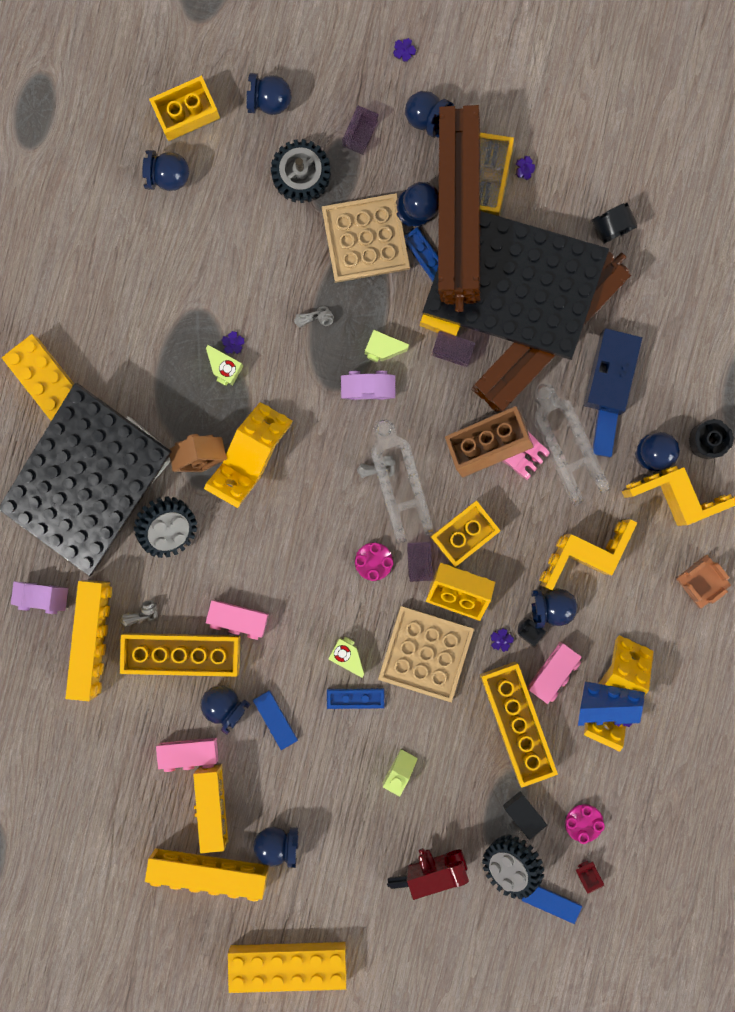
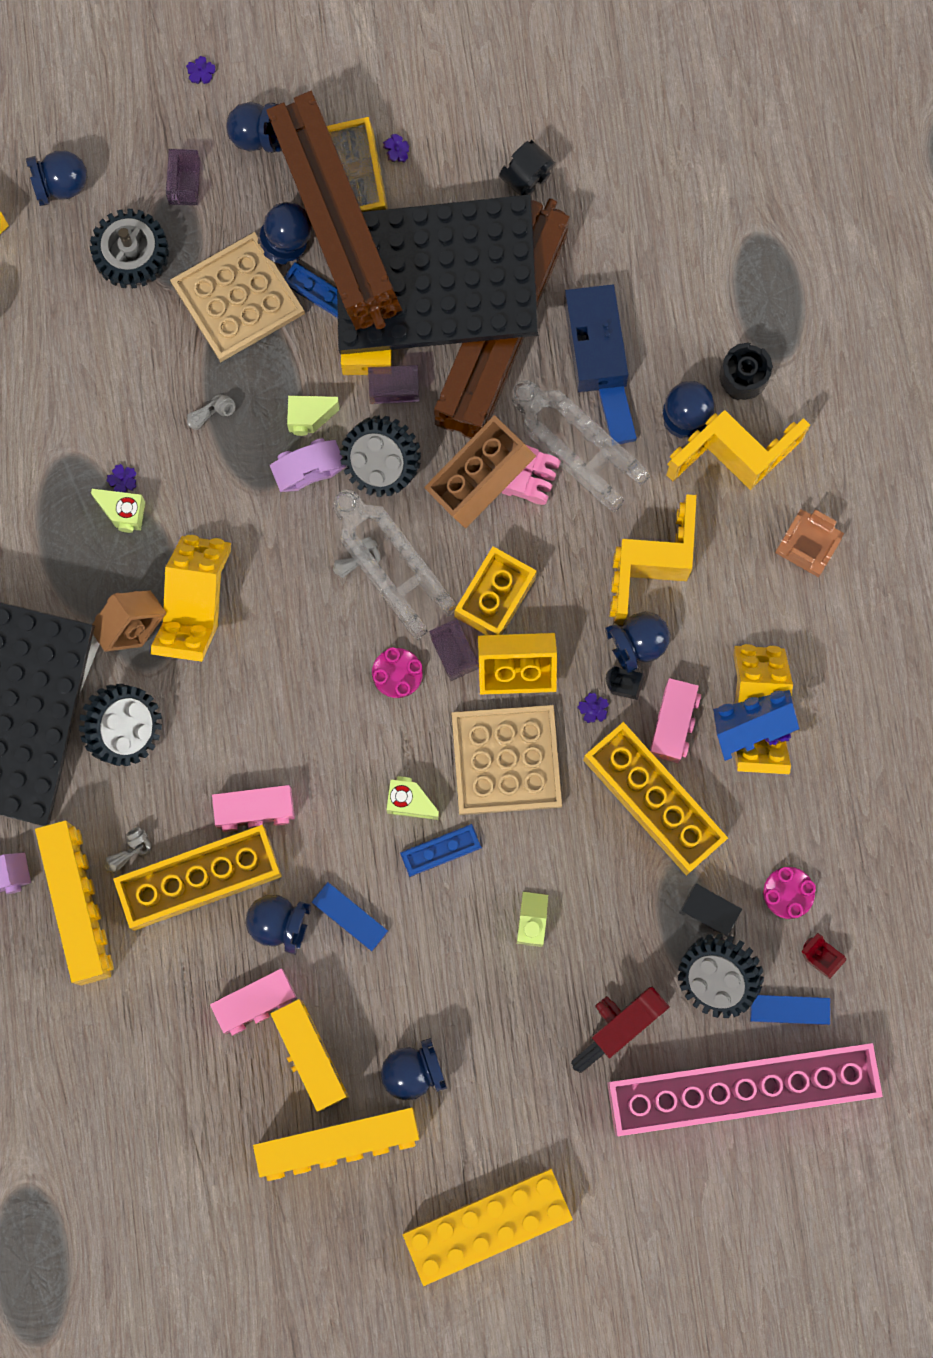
camera: 20 degrees left, 10 degrees down
none -> wheel [340,415,421,497]
none -> bright pink brick [607,1043,883,1136]

